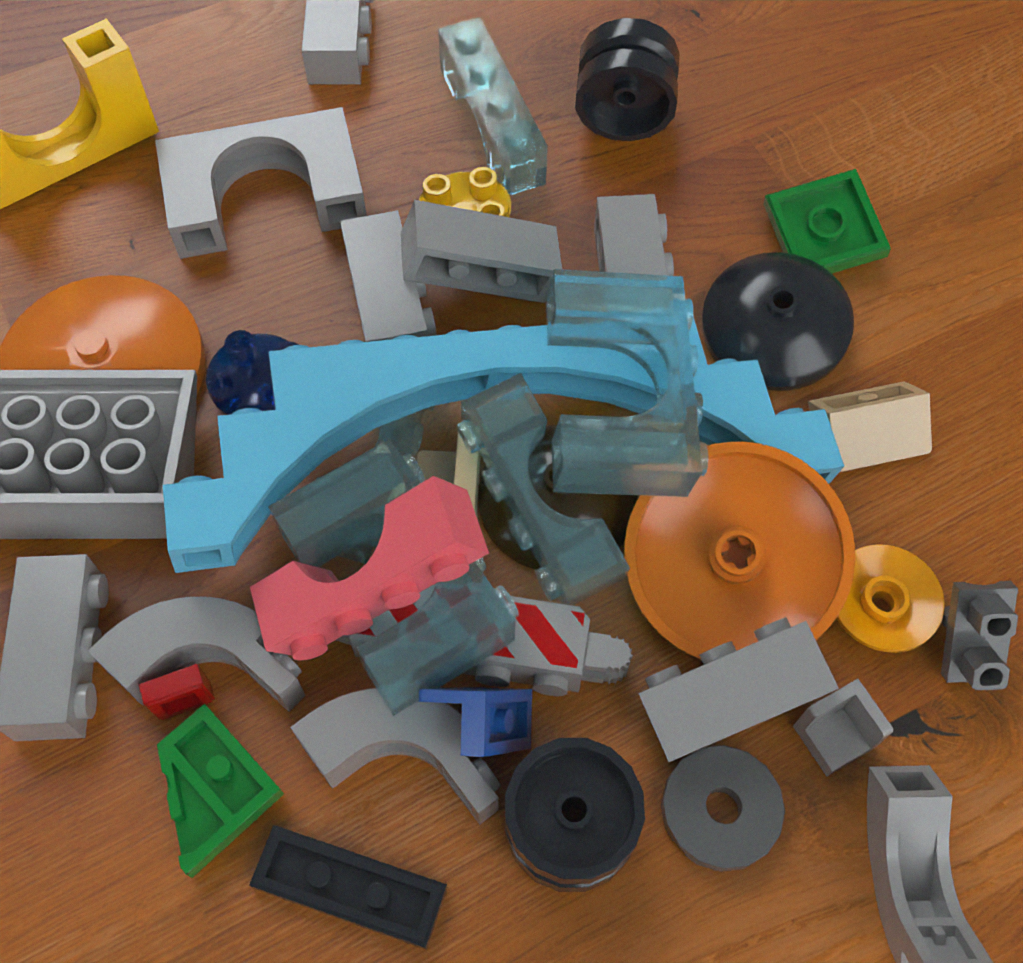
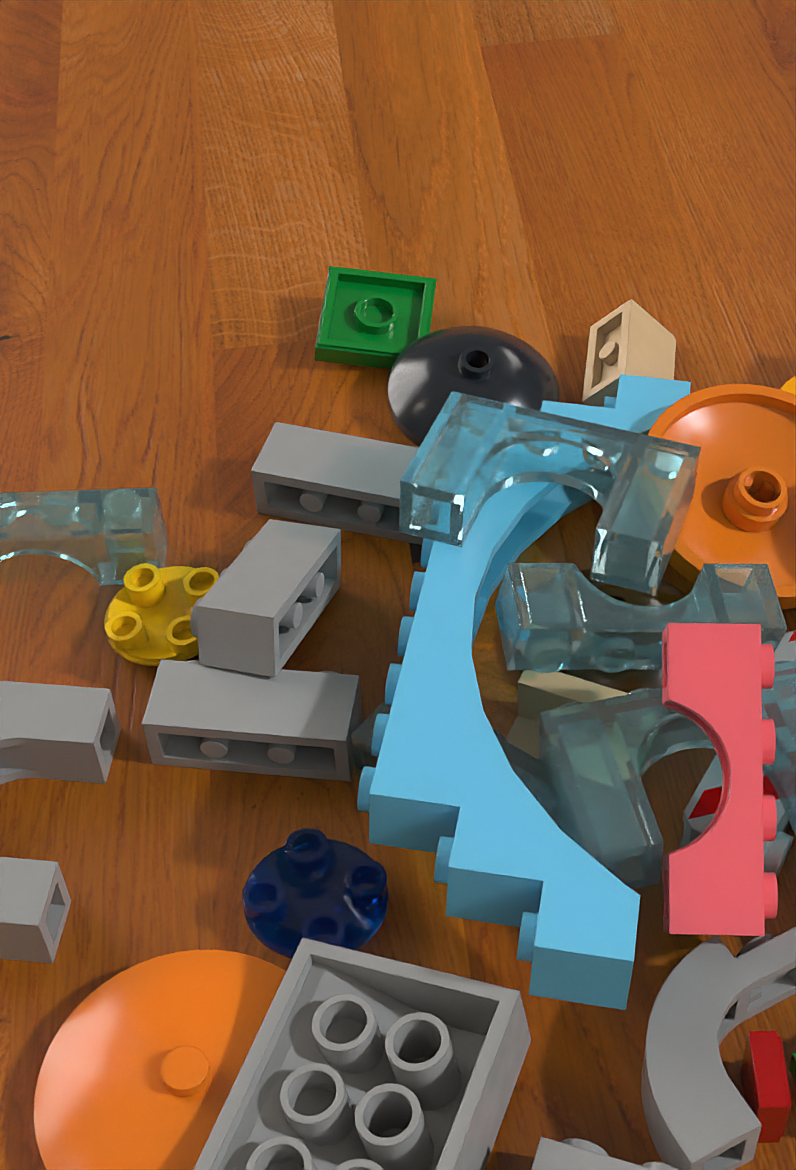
camera: 65 degrees left, 15 degrees down
black wheel [575,18,680,141] -> none

